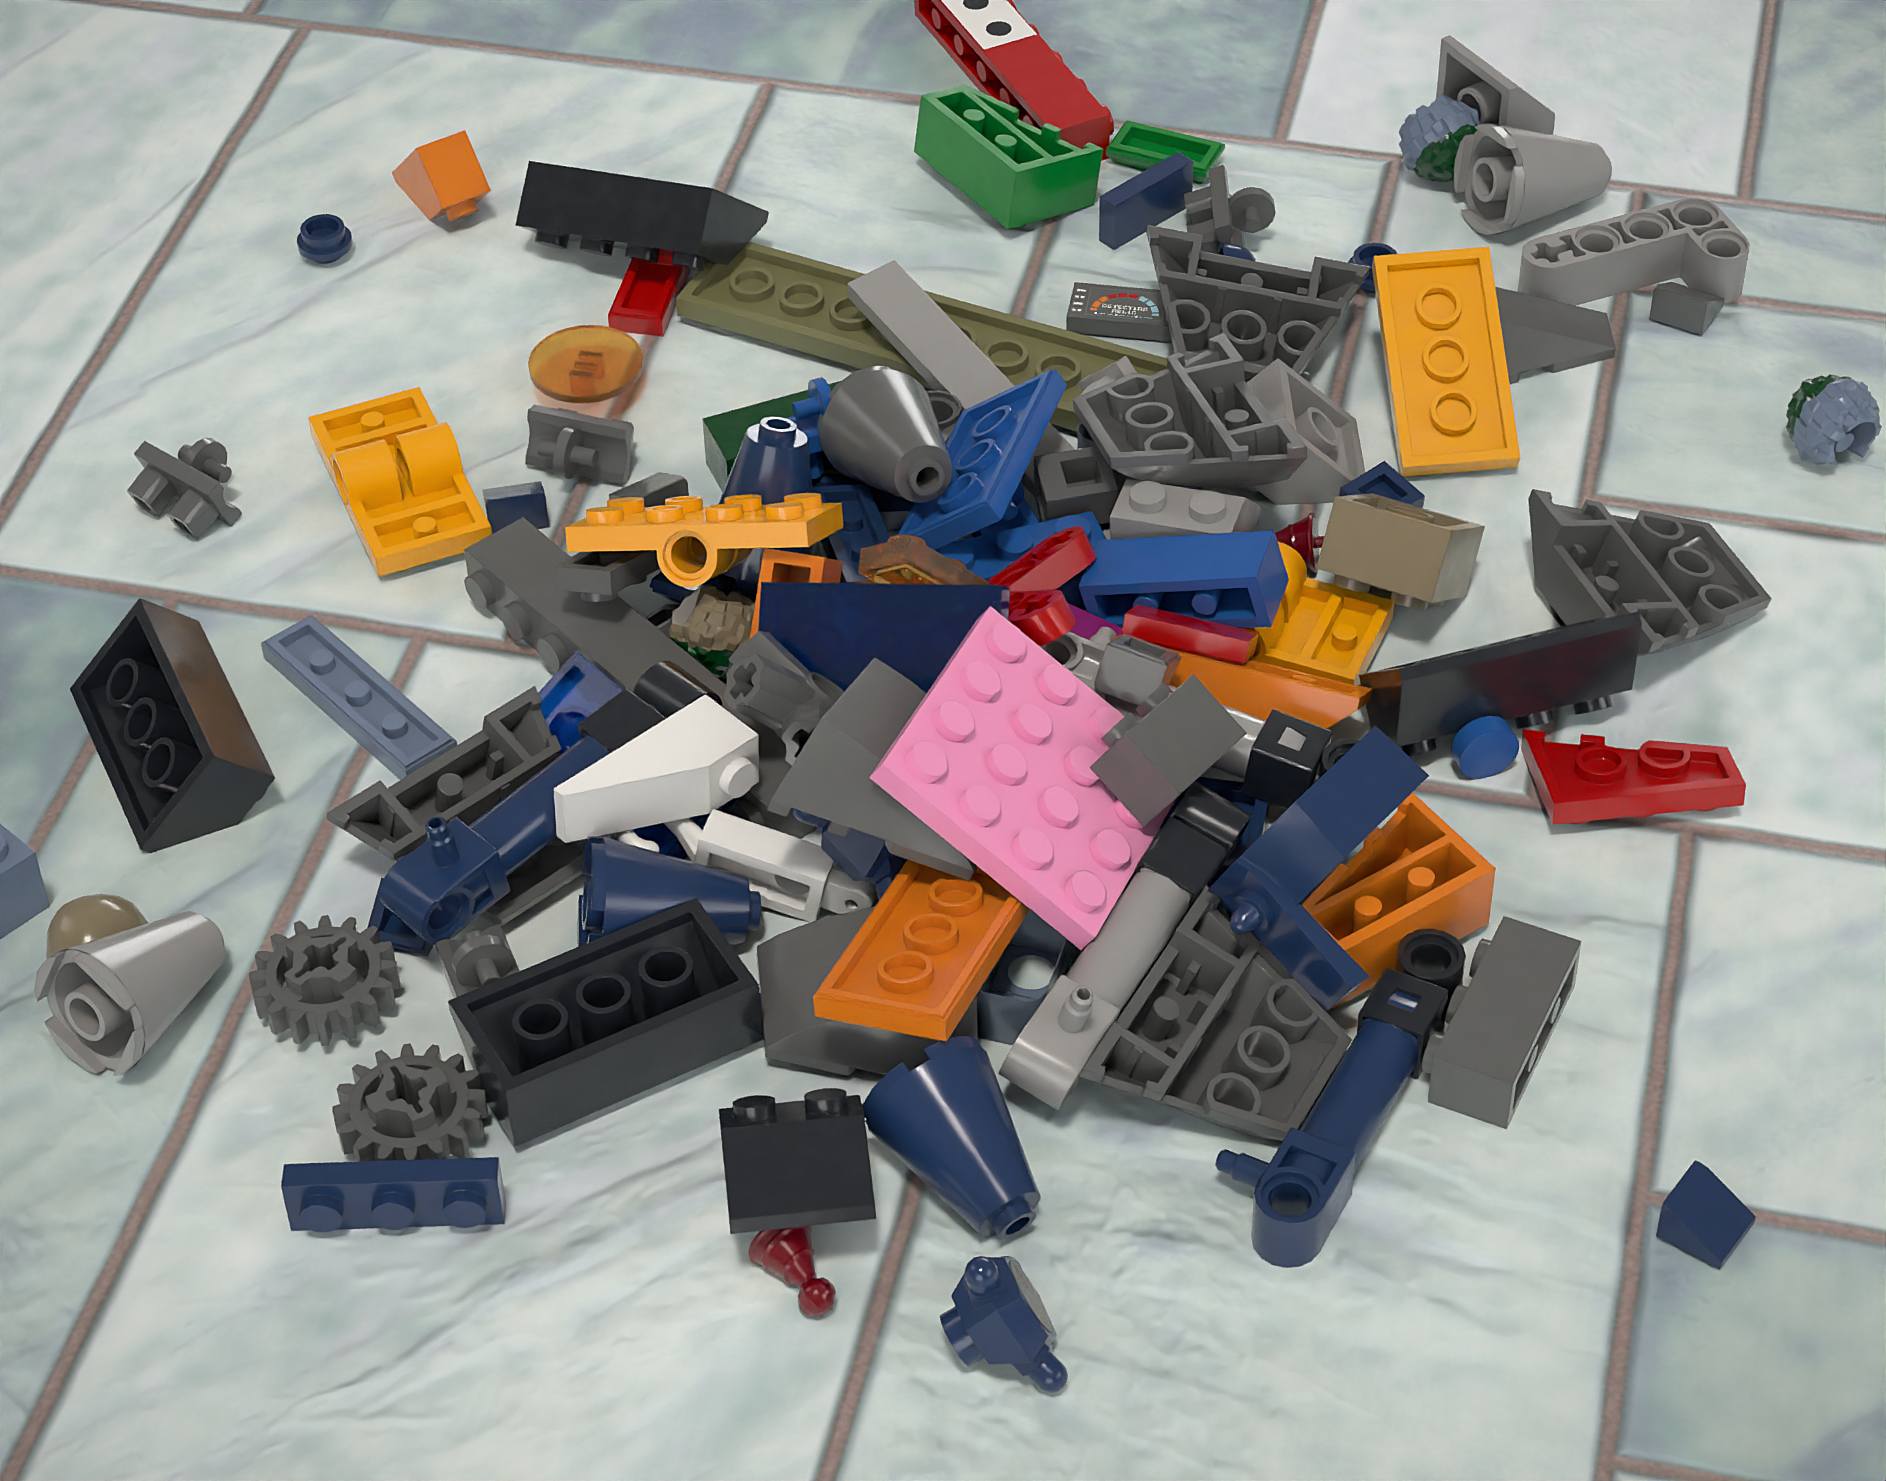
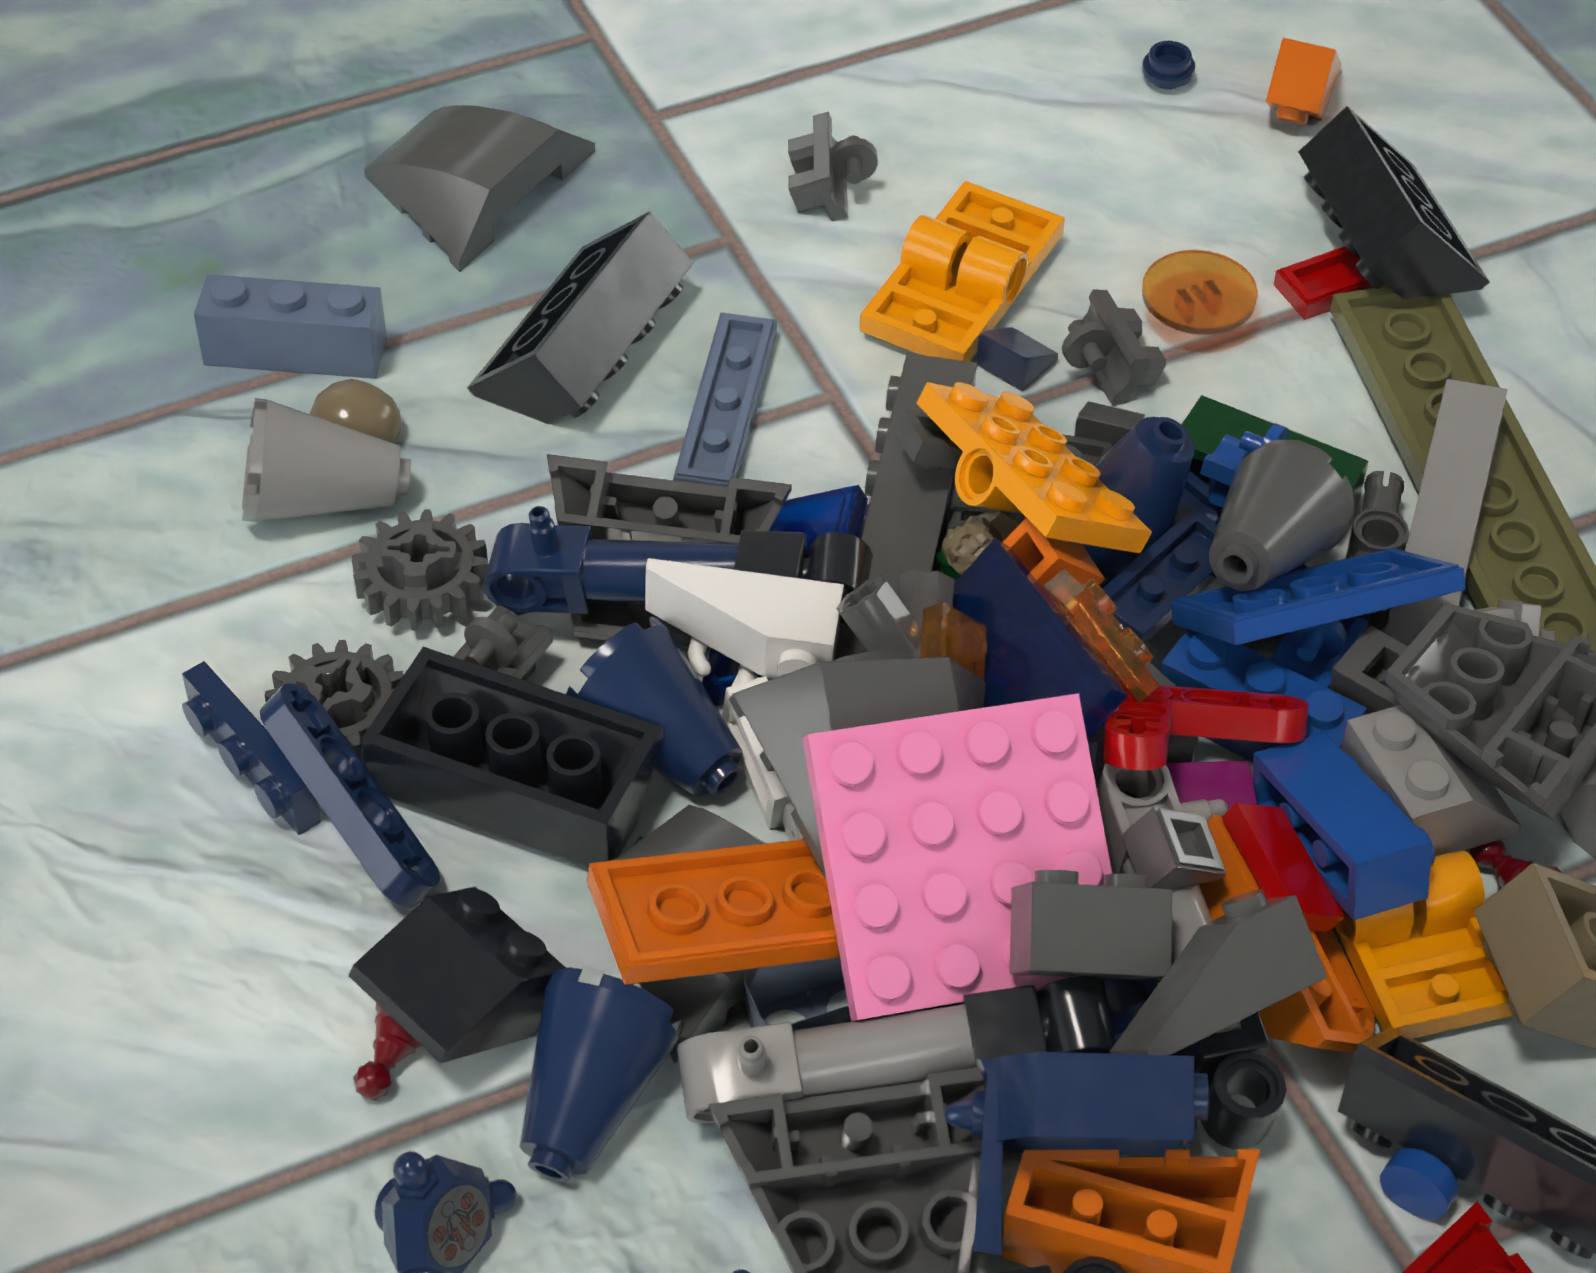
camera: 50 degrees right, 5 degrees up
none -> dark blue beam [260,683,440,908]
none -> clear orange plate [920,602,987,681]
none -> dark grey slope [1110,889,1327,1056]

